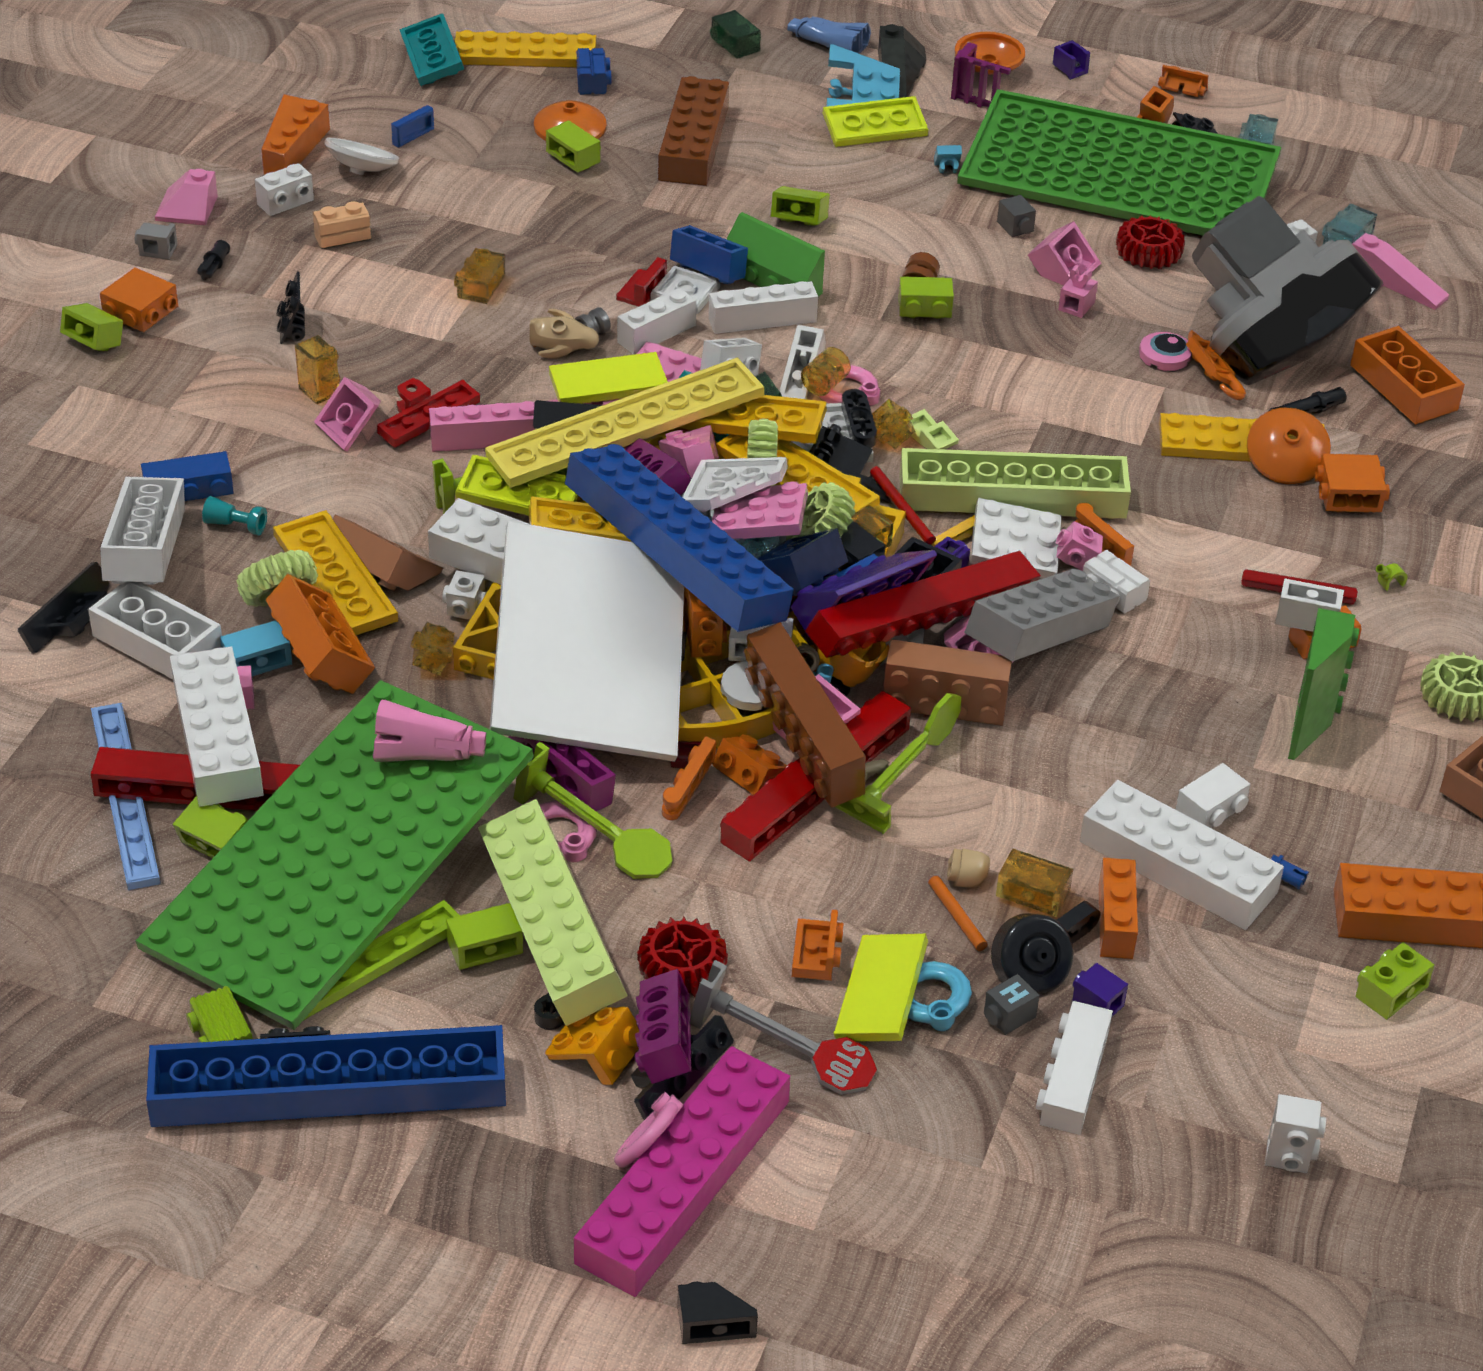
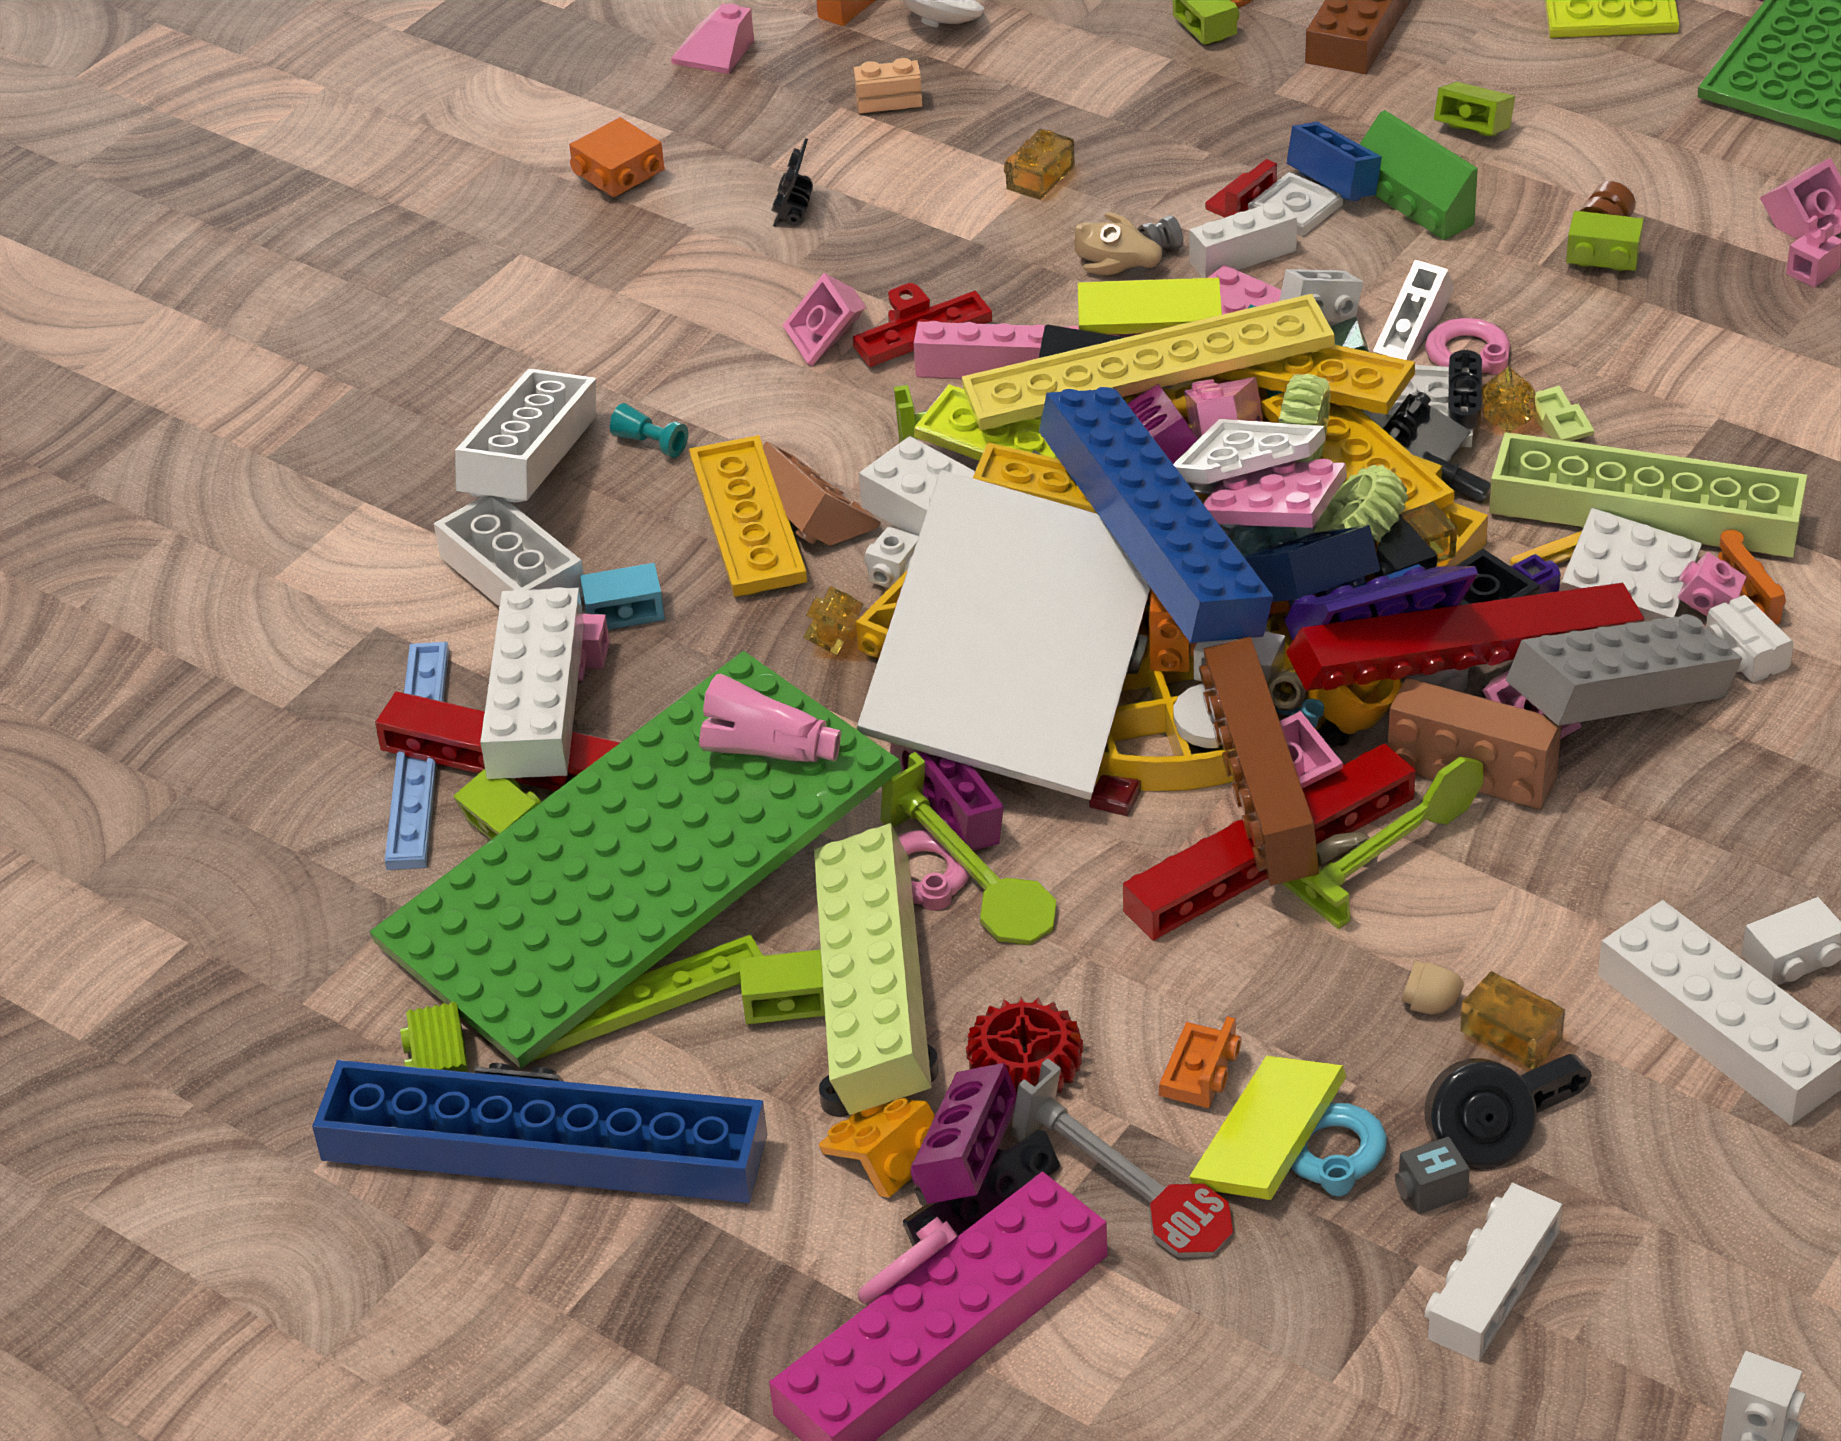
camera: 20 degrees right, 0 degrees up
black bracket [18,562,110,653] -> none
lime brick [60,303,123,351] -> none
light grey brick [135,223,178,260] -> none
blue brick [141,451,234,501] -> none
black axle [197,240,231,280] -> none
yellowish green gear [236,550,318,607] -> none
white brick [255,163,314,216] -> none
orange brick [266,574,375,694] -> none
clear yellow brick [295,335,340,404] -> none
orange plate [662,736,716,820] -> none
white brick [709,281,818,334] -> none
orange bracket [712,734,787,795] -> none
clear yellow wheel [801,347,851,396] -> none
red bar [870,466,936,545] -> none
orange bar [928,875,988,951] -> none
medium azure tile [934,145,962,173] -> none
dark grey brick [997,195,1036,237] -> none
dark purple brick [1072,962,1128,1017] -> none
orange brick [1098,858,1138,959] -> none

